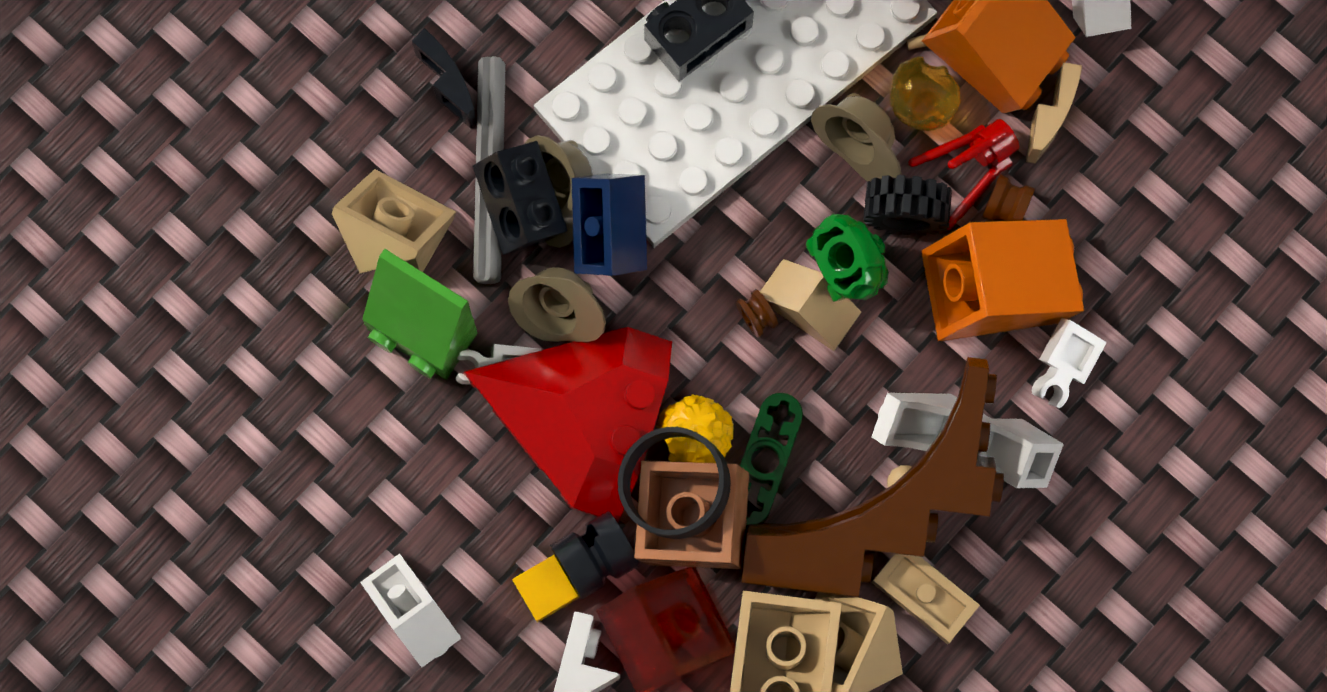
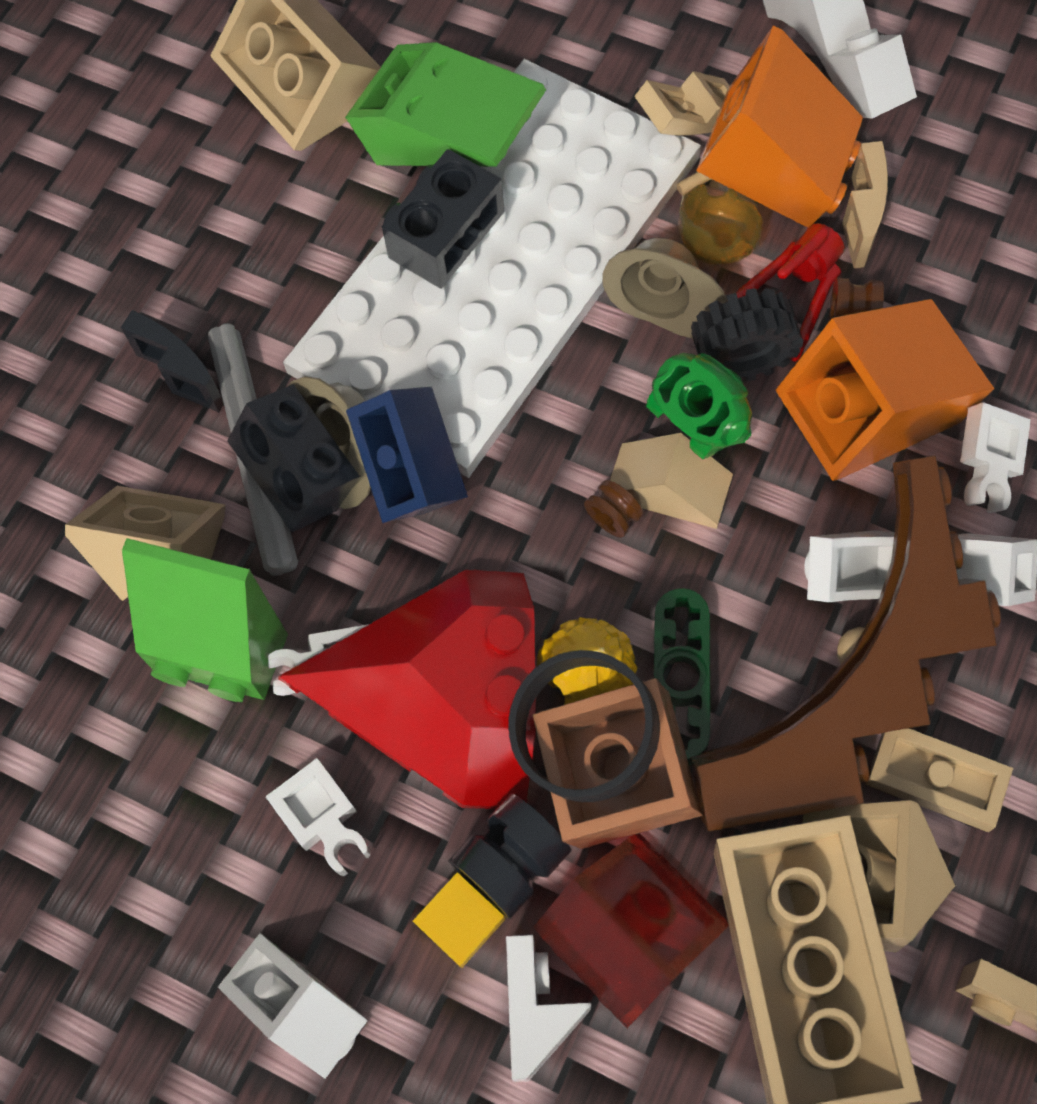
camera: 10 degrees left, 10 degrees down
dark tan piece [508,267,606,342] -> none
none -> white plate [266,758,371,876]

